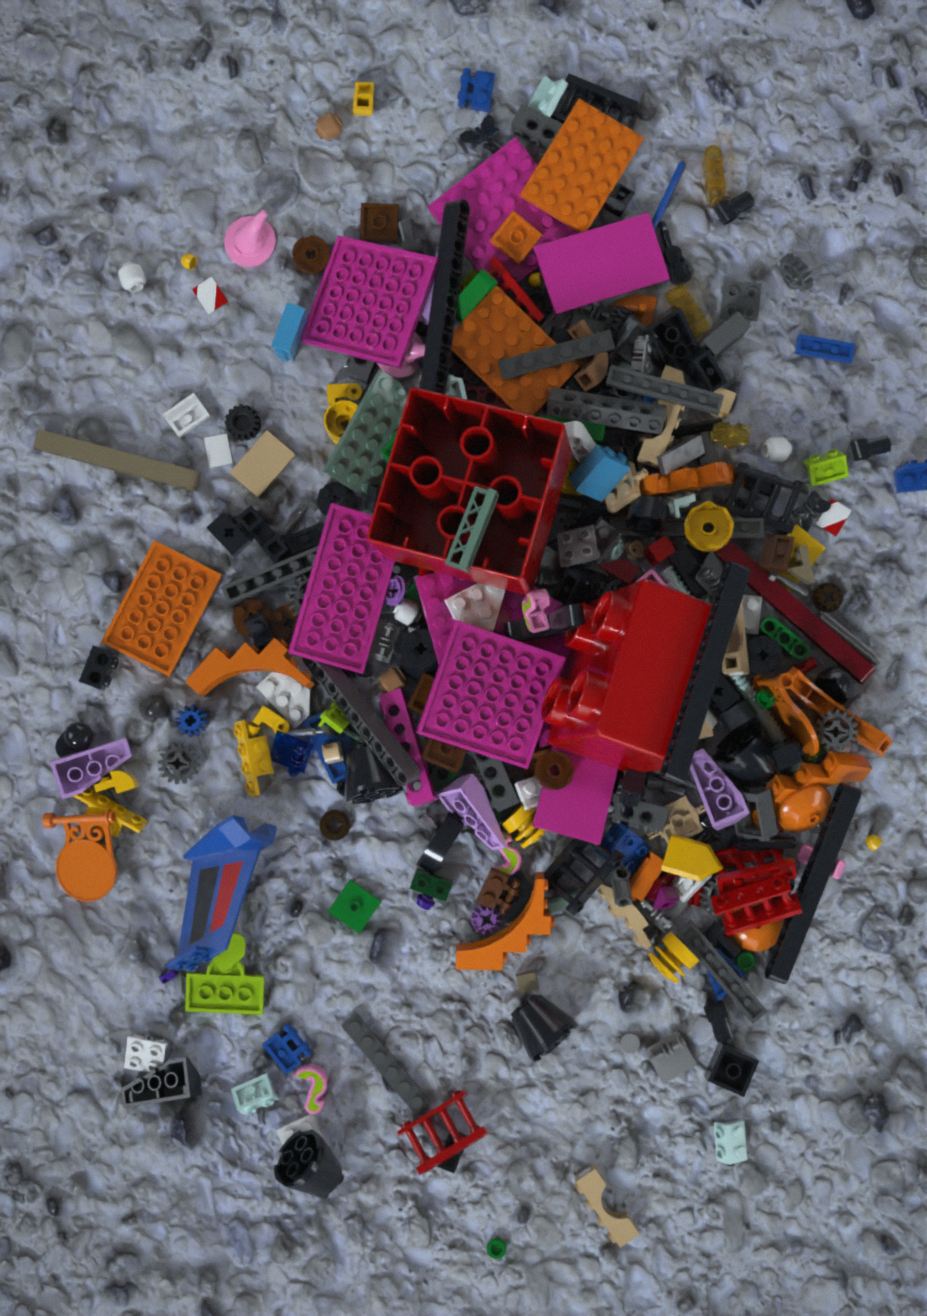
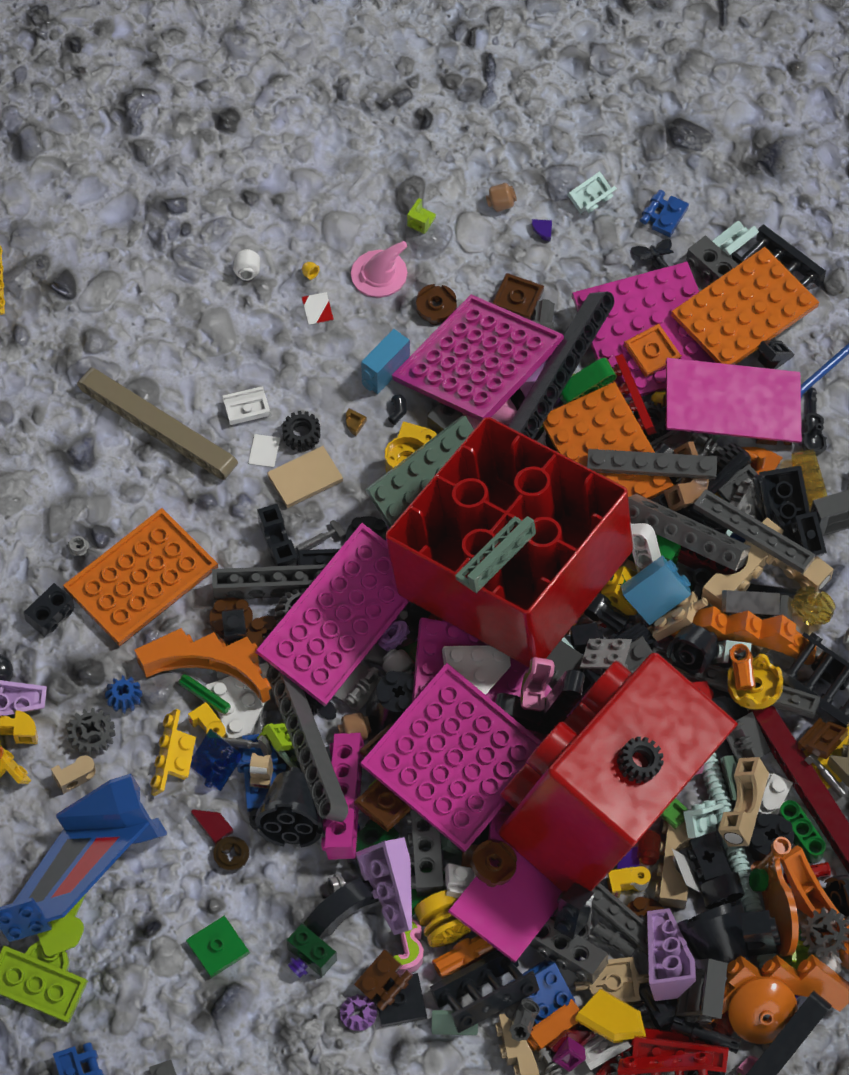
camera: 25 degrees right, 25 degrees down
black brick [206,512,251,557] -> none
yellow hinge [246,722,260,737] -> none
yellow brick [353,82,374,116] -> none
orange arch [456,872,555,970] -> none
black beam [660,561,750,785] -> none
none -> tan leg [51,755,96,794]
none -> light grey plate [68,536,89,556]
none -> green axle [178,674,231,714]
none -> dark red tile [191,809,234,845]
none -> pearl gold tile [346,408,367,436]
none -> black arm [388,394,407,425]
none -> lime panel [407,198,436,234]
none -> orange piece [432,935,496,979]
none -> dark purple tile [532,219,552,241]
none -> light aqua bracket [567,171,617,214]
none -> black tyre [617,736,664,784]
none -> orange piece [730,644,756,691]

